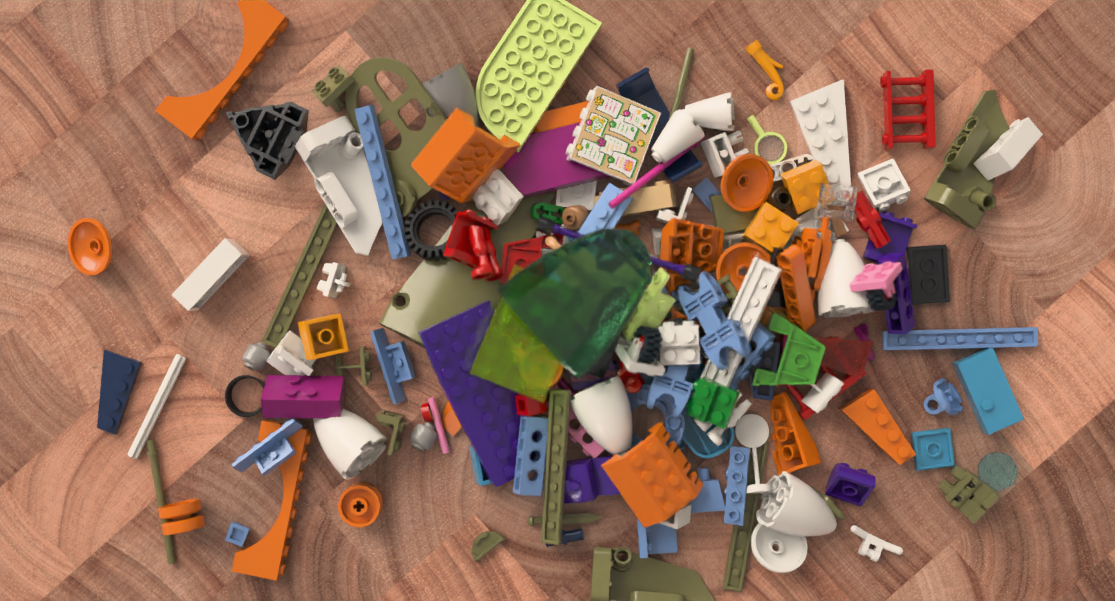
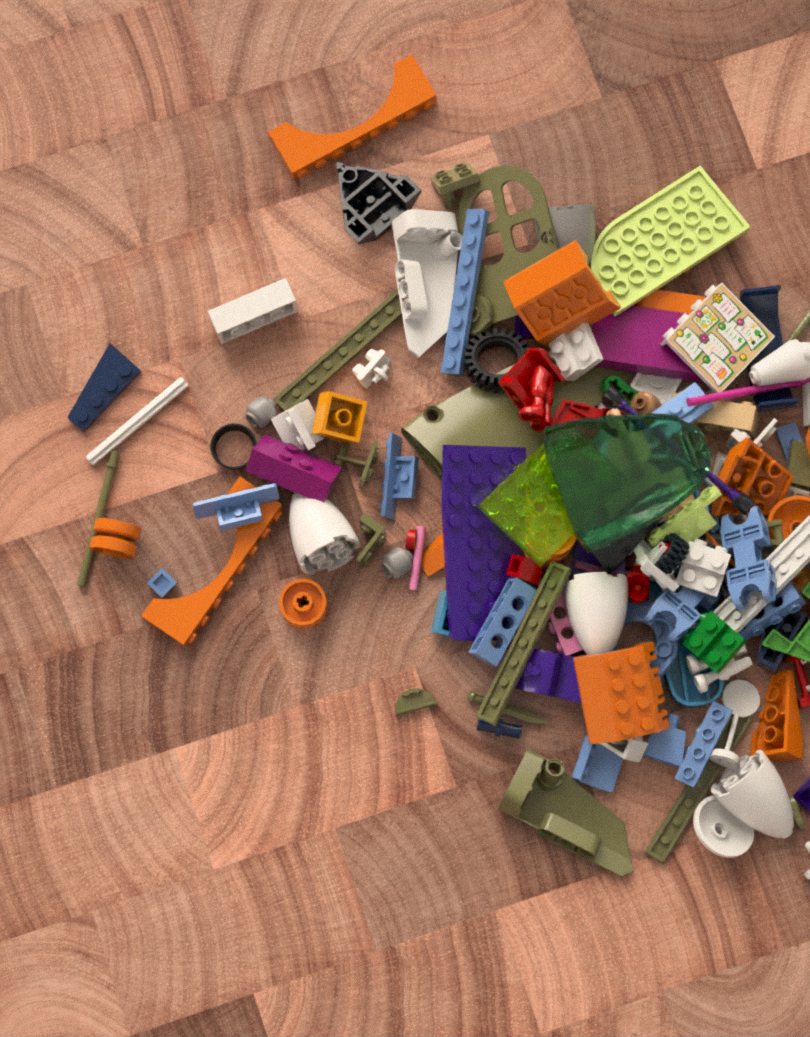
camera: 30 degrees right, 10 degrees down
orange dish [68,218,112,276] -> none

